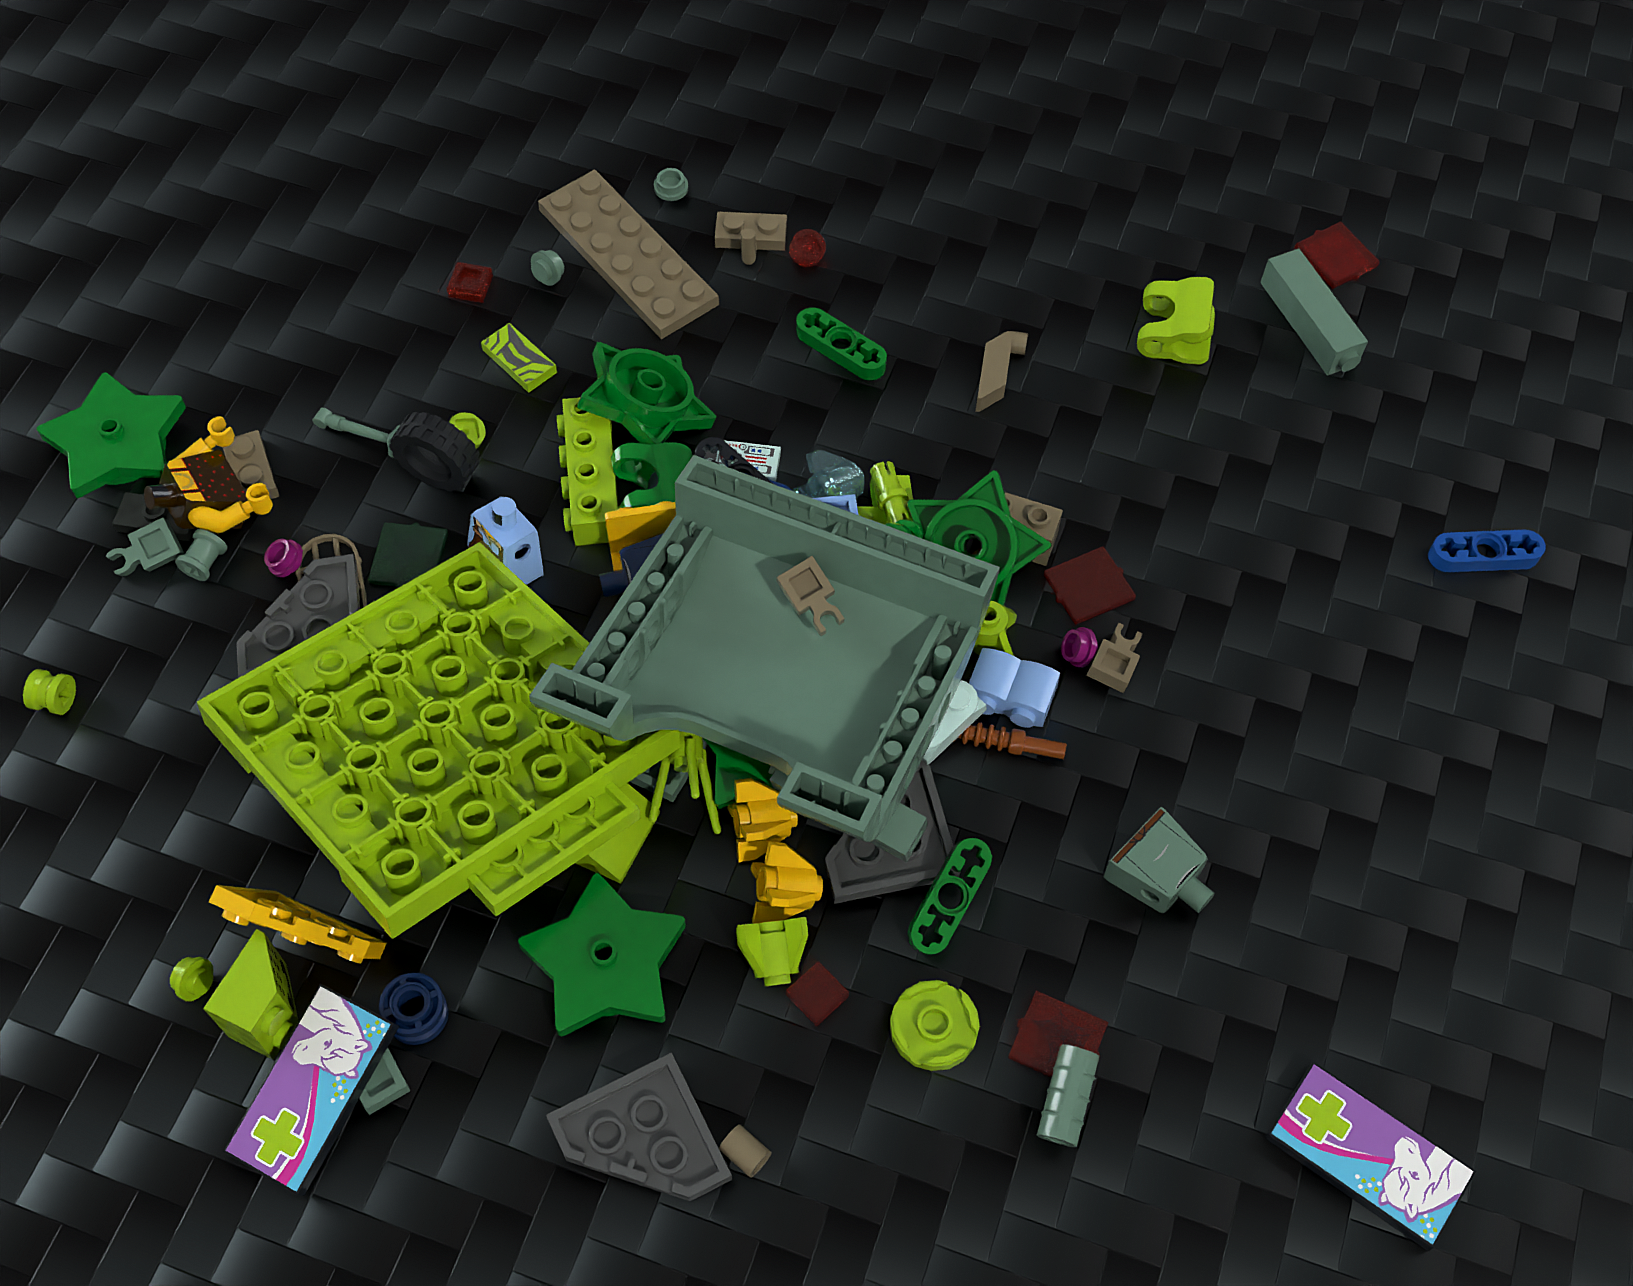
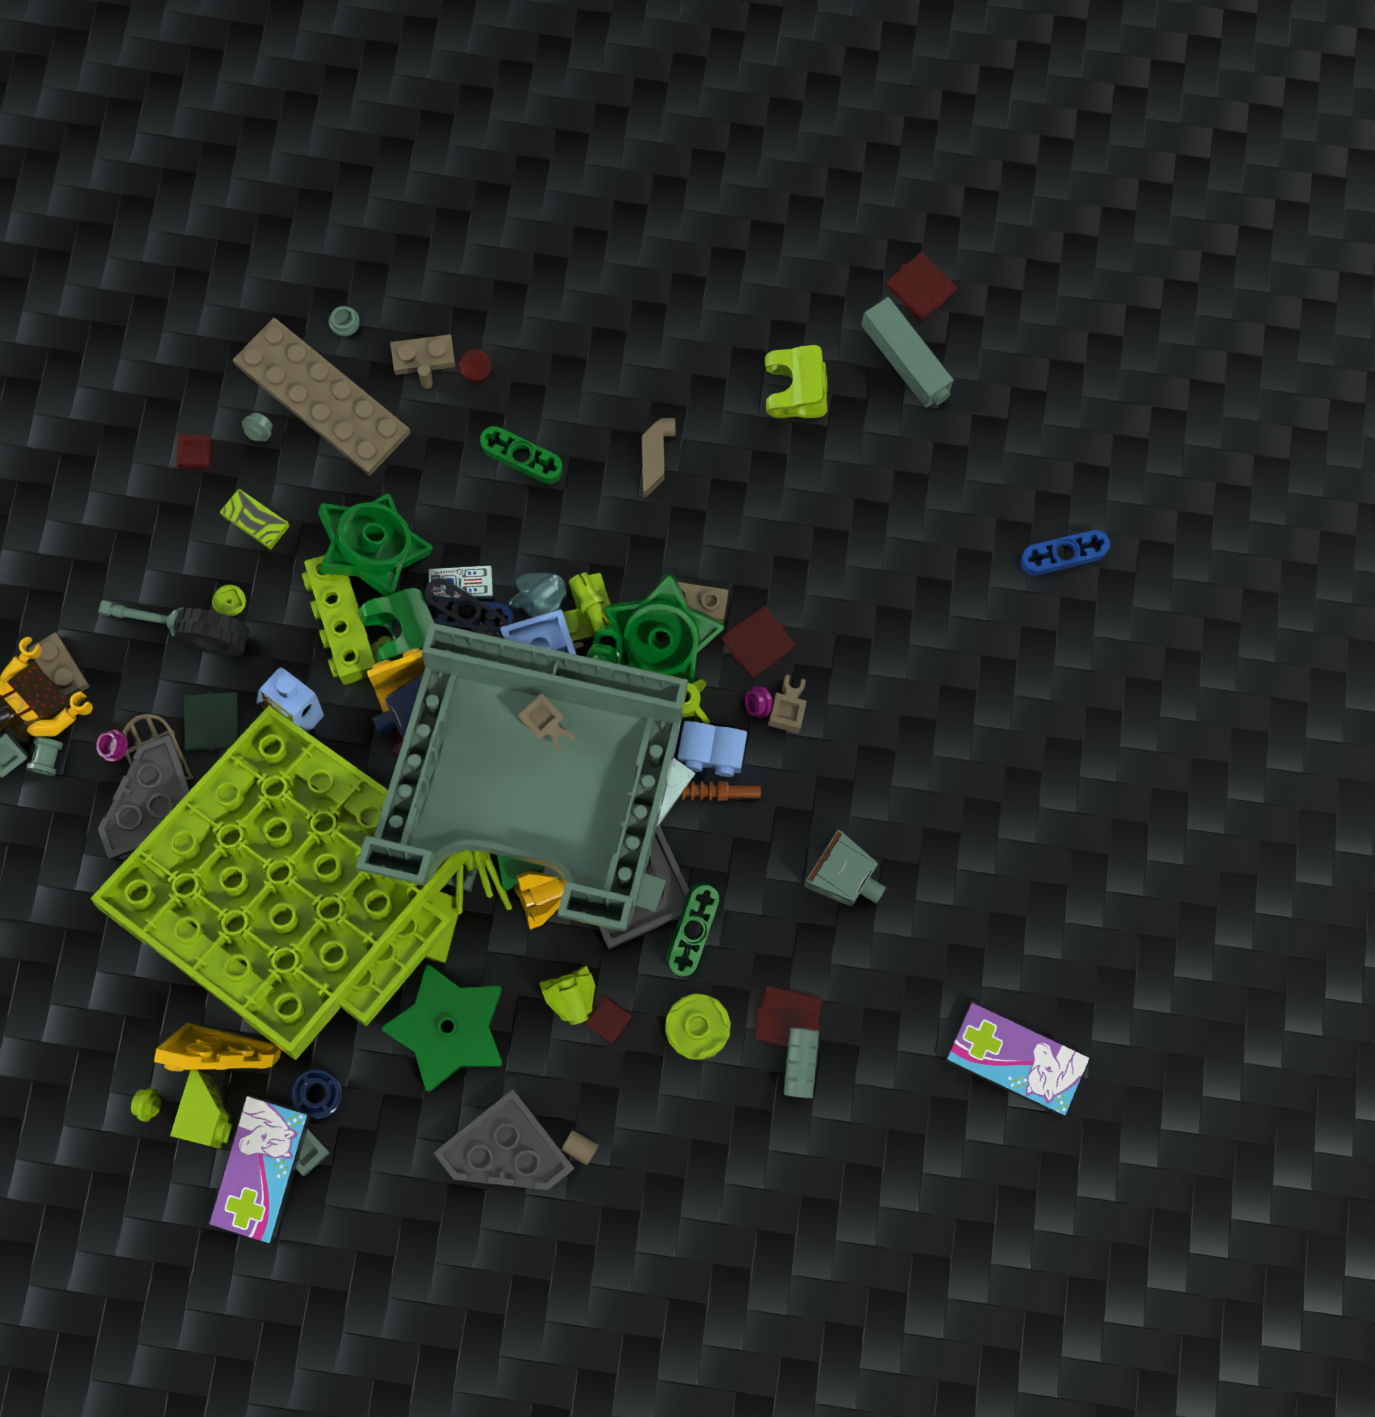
camera: 15 degrees left, 15 degrees up
yellow brick [750,842,823,923] -> none

